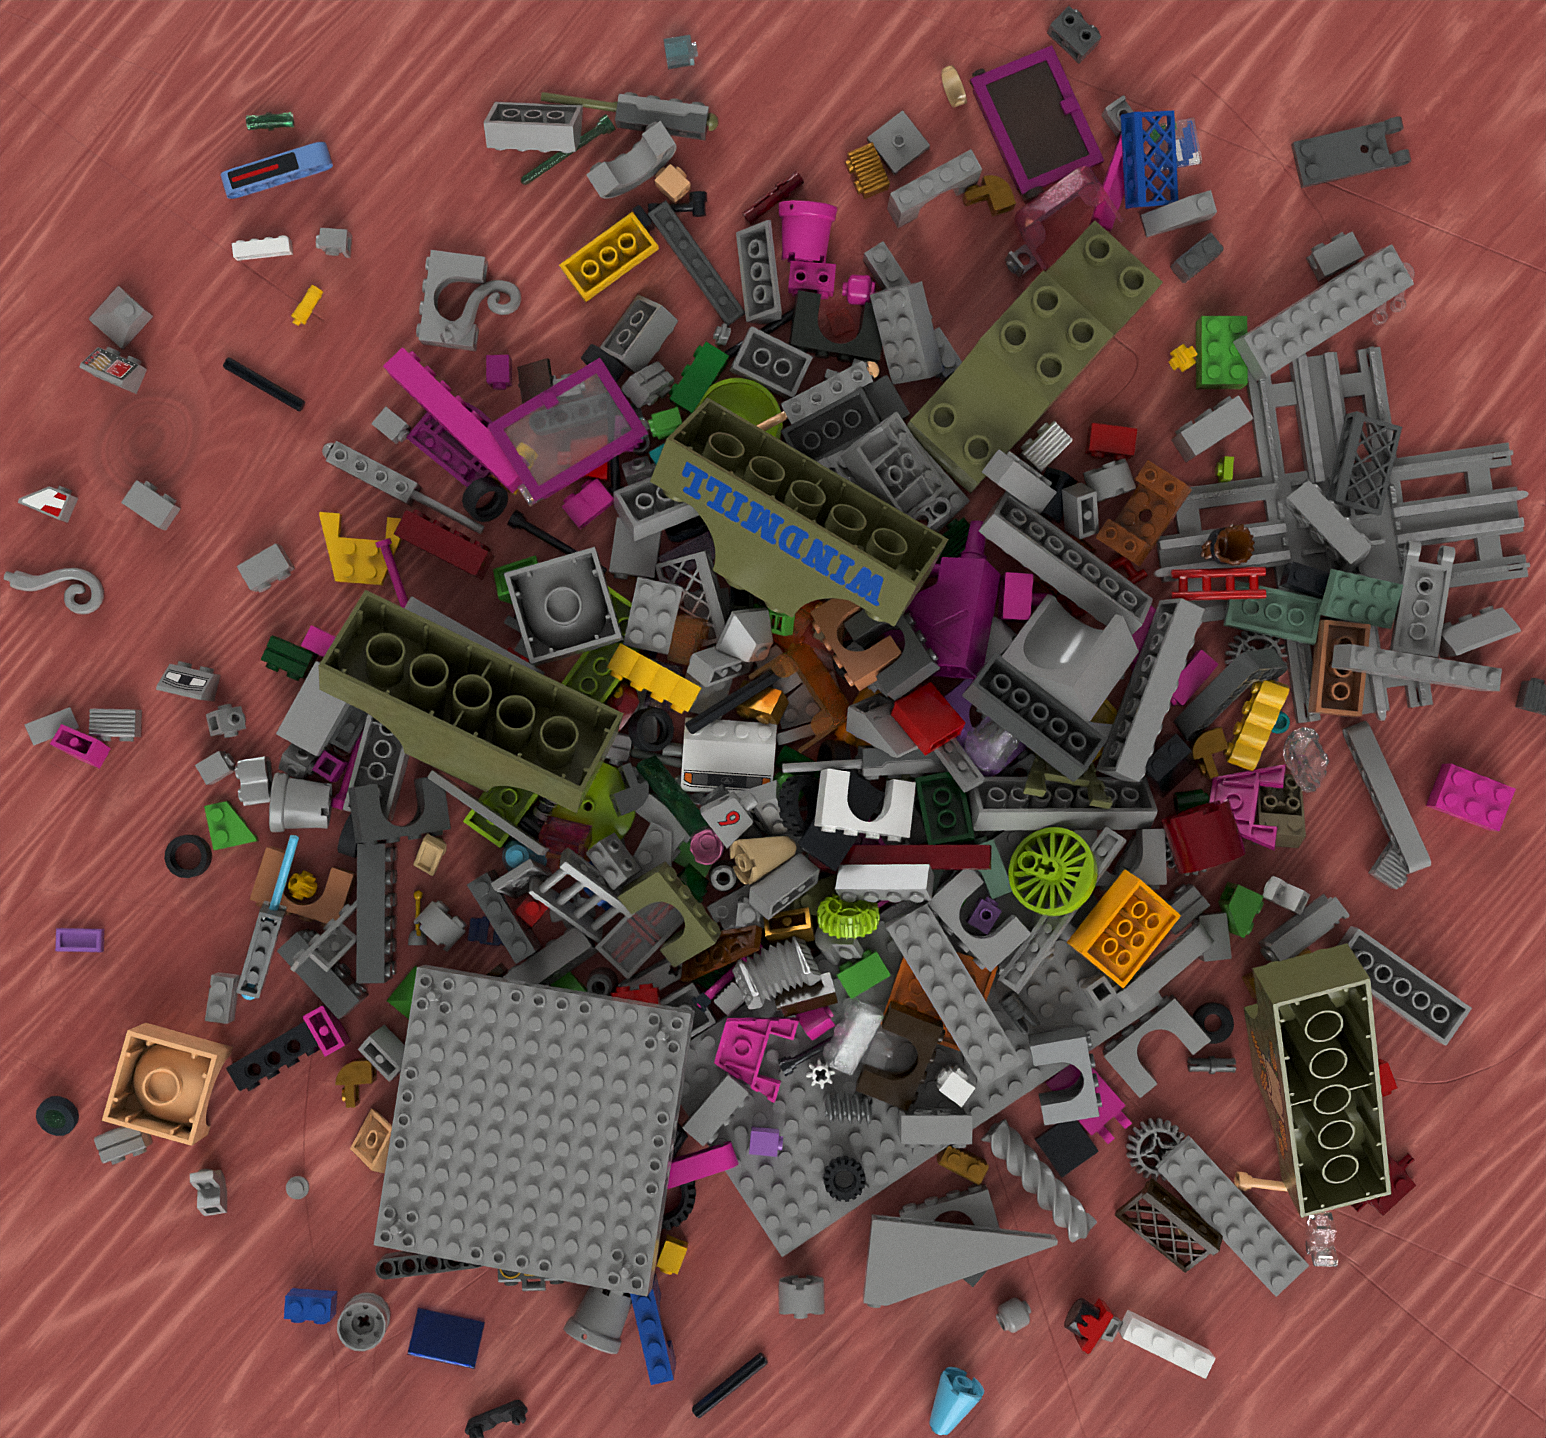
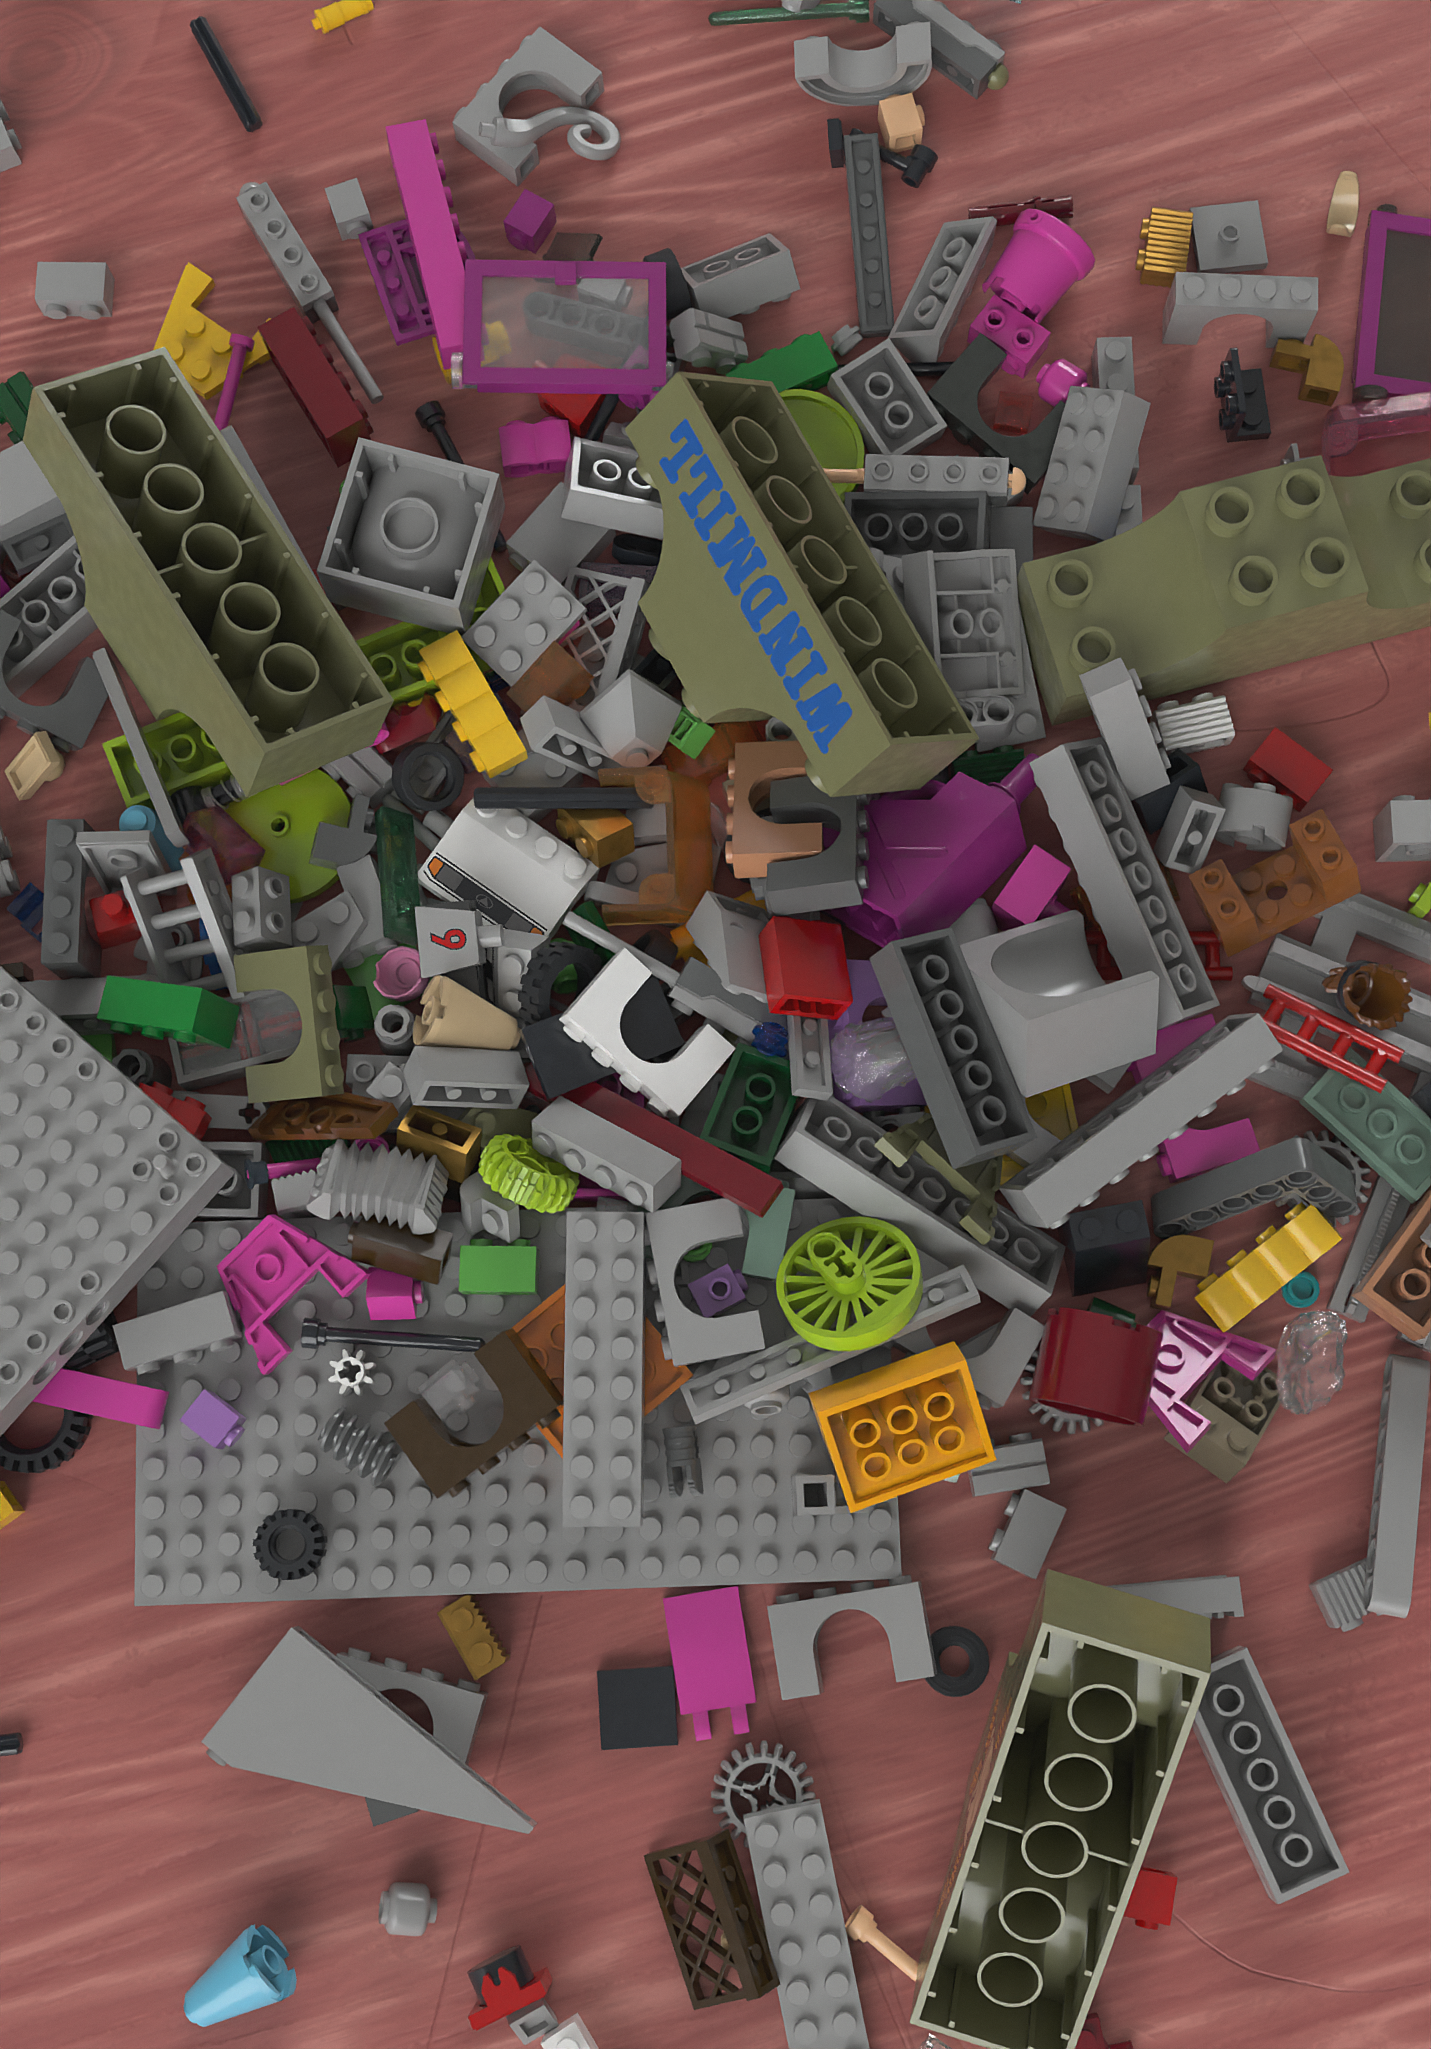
camera: 40 degrees right, 10 degrees down
black tyre [462,477,508,522] -> none
yellow brick [559,212,659,302] -> none
light grey brick [778,1275,825,1319] -> none
clear brick [822,997,884,1075] -> none
light grey brick [898,1107,972,1148] -> none
white brick [935,1064,975,1107] -> none
light grey piece [981,1119,1097,1243] -> none
arch [1028,1025,1102,1125] -> none
light grey beam [1116,923,1214,1012] -> none
dark grey pin [1187,1056,1236,1074] -> none
bright green slope [1218,882,1264,938] -> none
white brick [1262,876,1310,915] -> none
none -> green wedge [97,975,240,1050]
none -> clear blue plate [751,1022,789,1058]
none -> black bracket [1214,348,1271,443]

